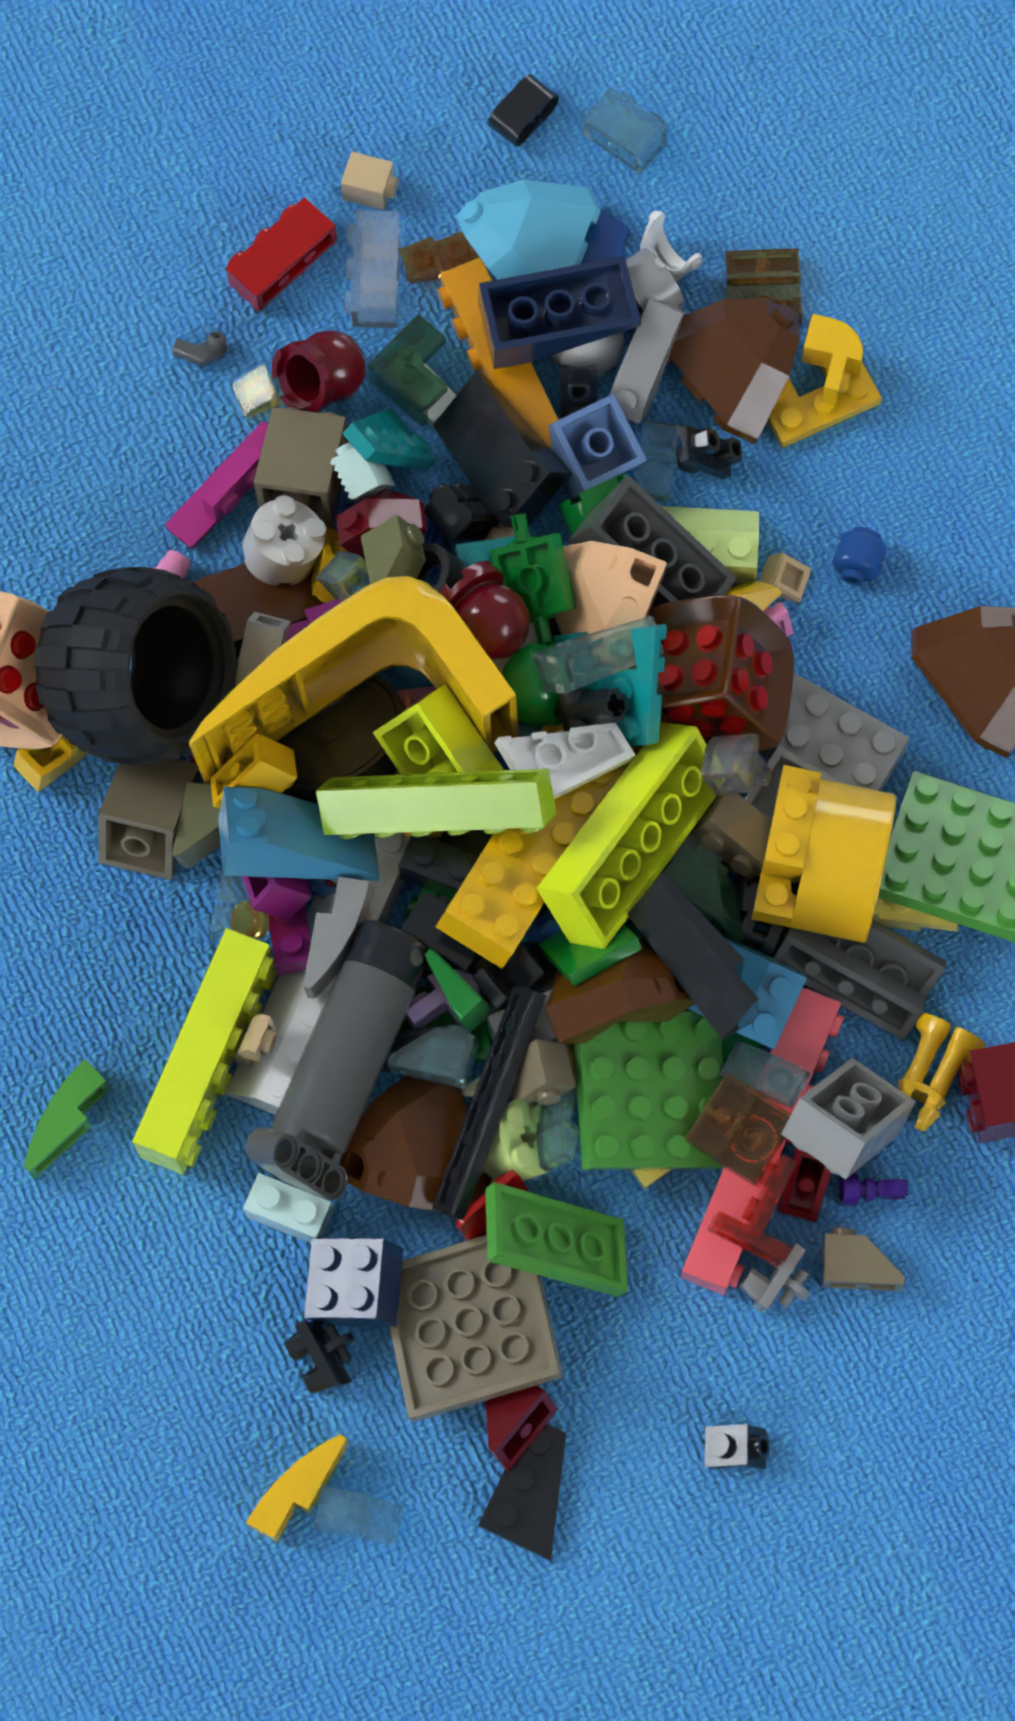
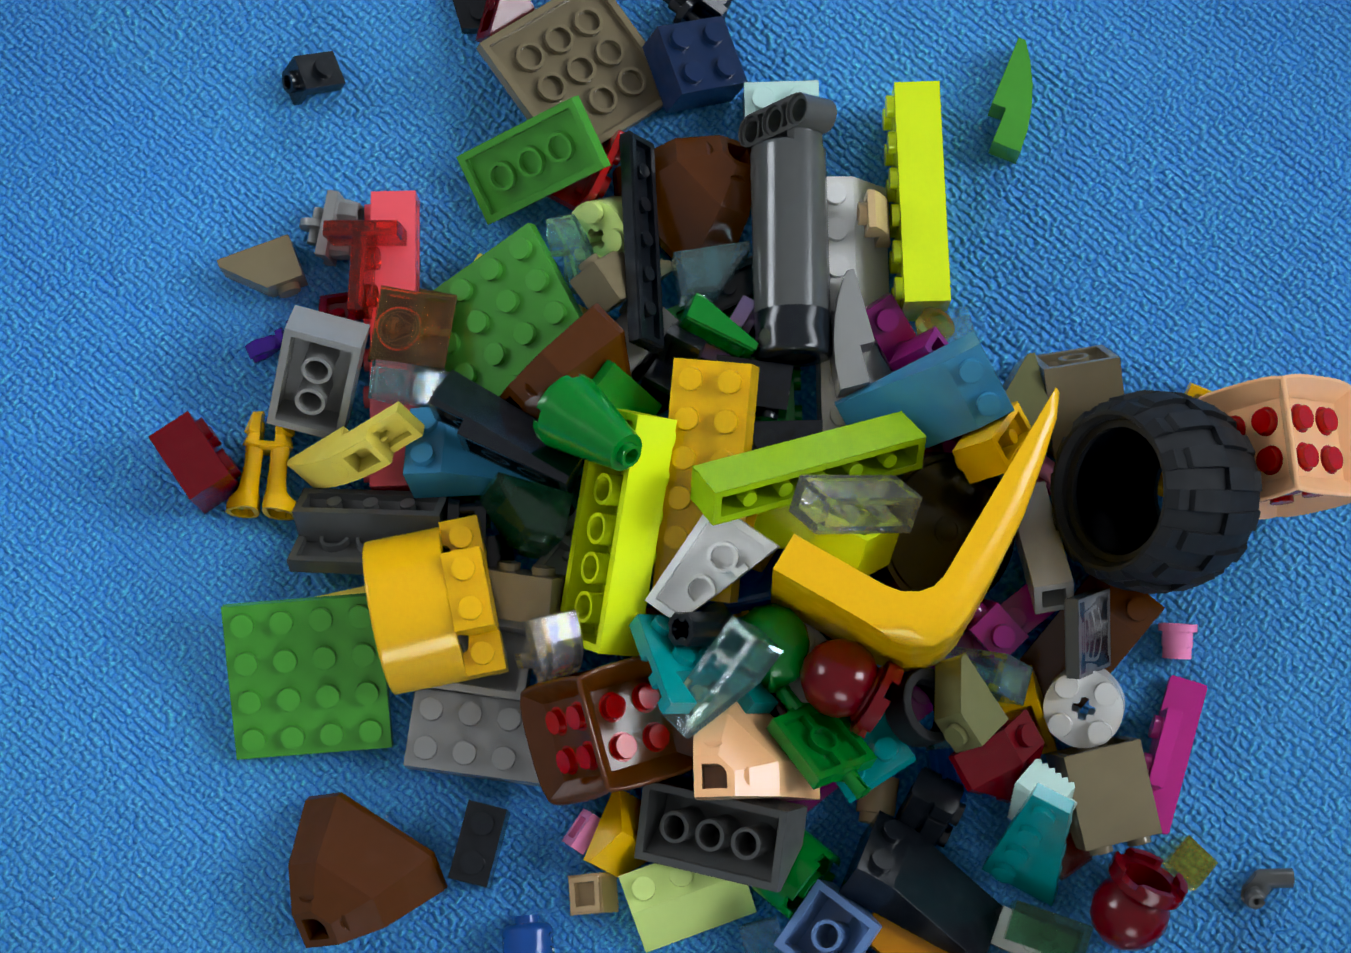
camera: 155 degrees right, 5 degrees up
none -> light yellow slope [287,401,425,489]
none -> black brick [448,800,510,889]
none -> green cone [533,374,642,471]
none -> clear brick [789,475,923,534]
none -> dark grey tile [1064,588,1111,679]

